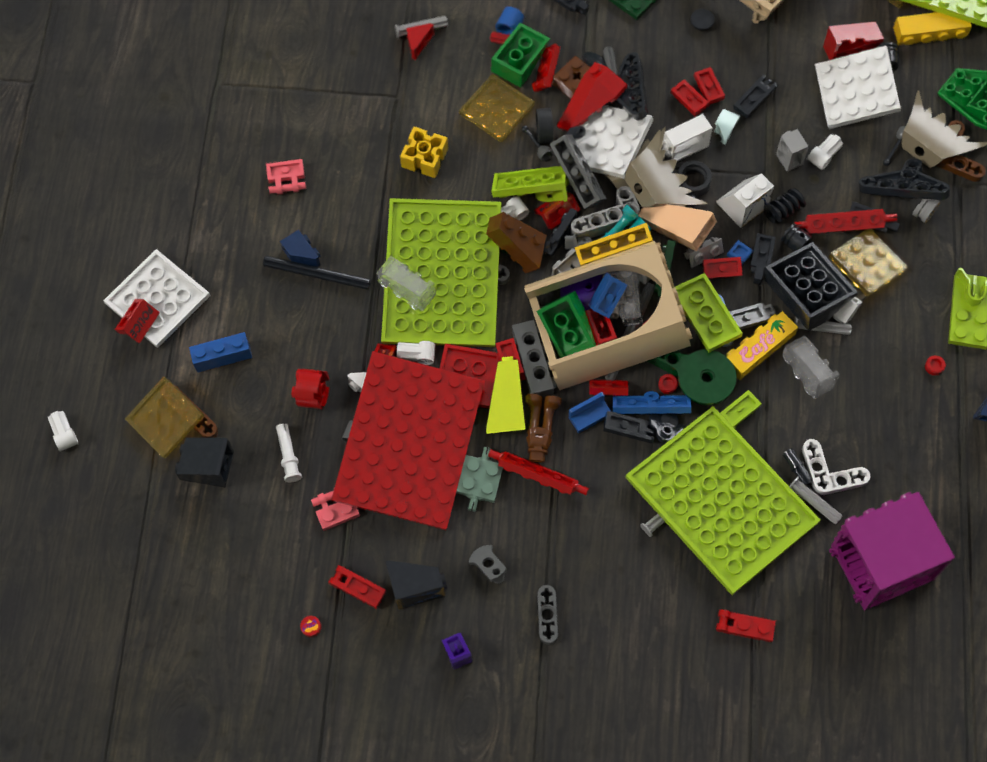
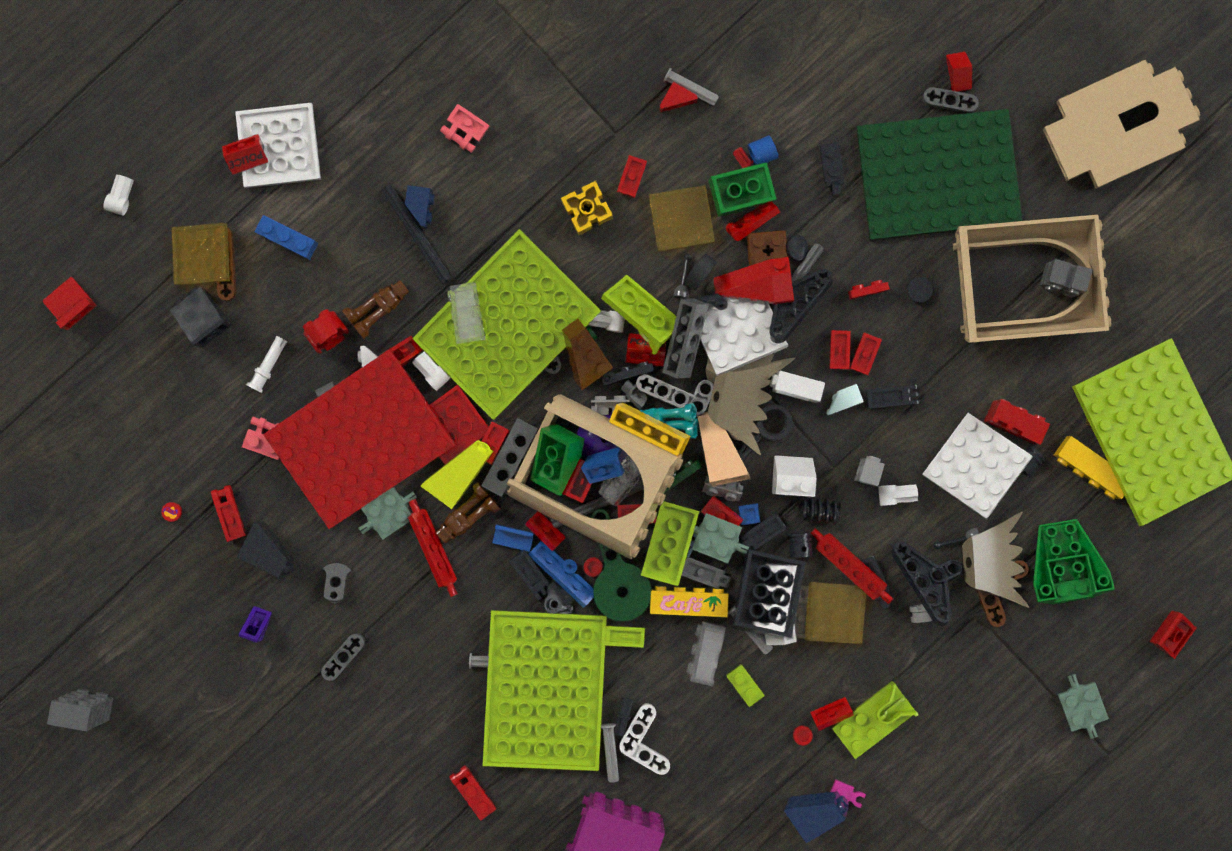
camera: 40 degrees right, 20 degrees up
none -> red bracket [43,277,97,330]
none -> reddish brown piece [342,280,409,339]
none -> red plate [617,155,647,198]
none -> sand green plate [692,513,749,563]
none -> lime plate [726,664,765,707]
none -> red plate [810,697,854,731]
none -> red plate [848,280,889,300]

